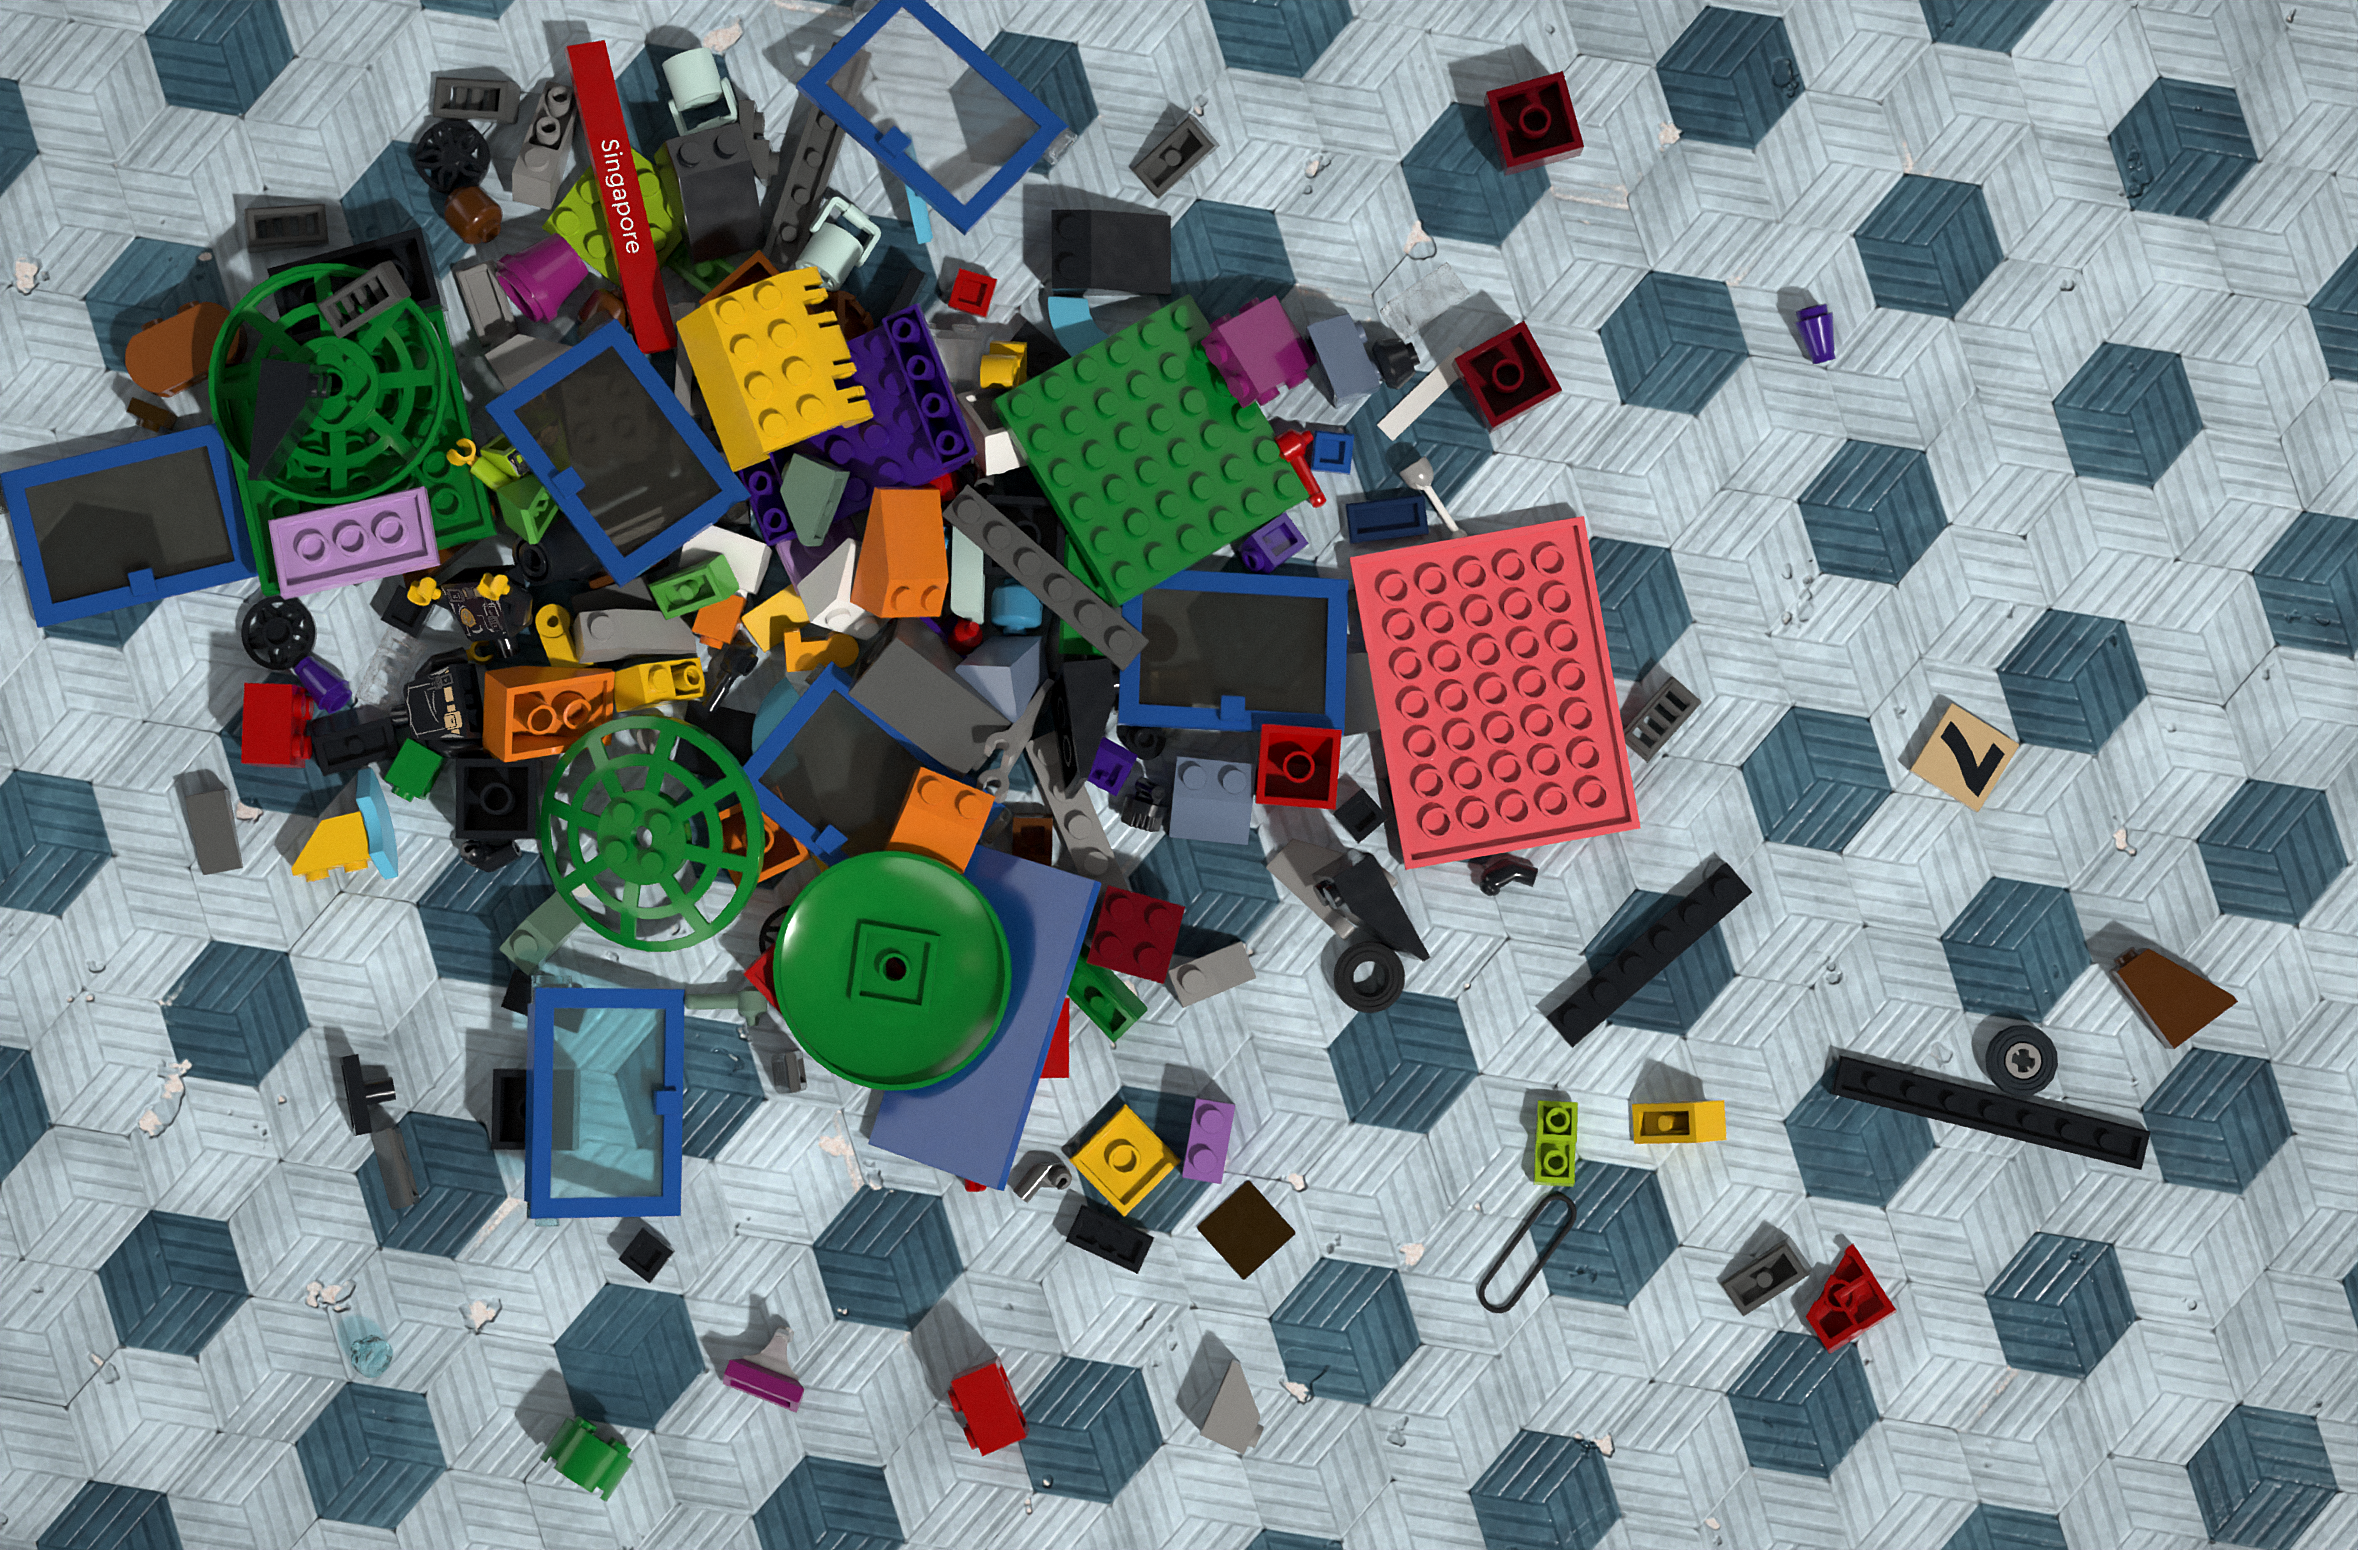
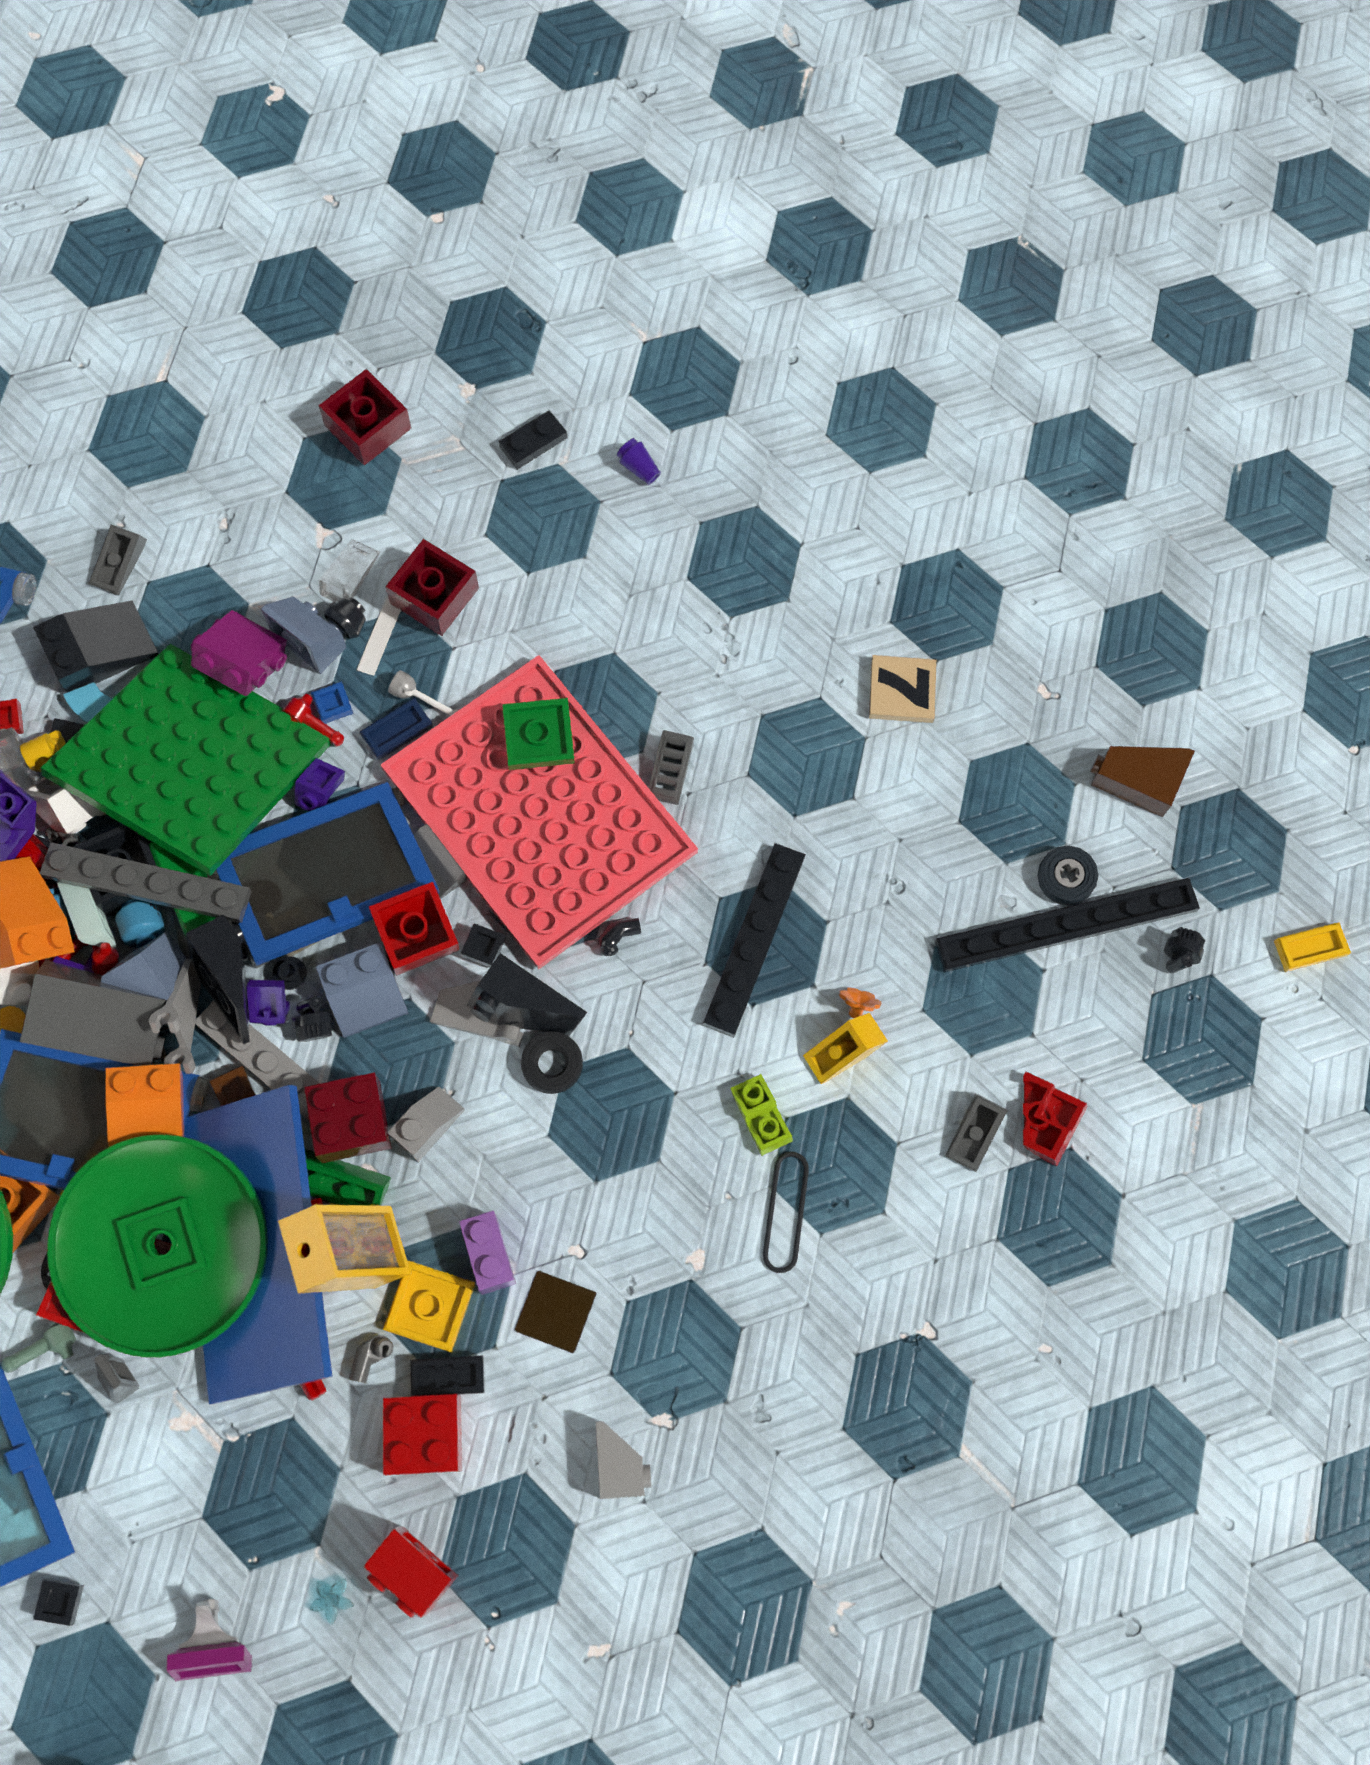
camera: 35 degrees left, 15 degrees down
none -> yellow brick [278,1205,411,1294]
none -> clear light blue plant [309,1578,355,1625]
none -> red brick [383,1394,462,1475]
none -> black plate [499,410,567,470]
none -> green plate [502,698,575,770]
none -> orange plant [839,987,882,1018]
none -> black piece [1164,927,1206,973]
none -> yellow tile [1274,922,1351,972]

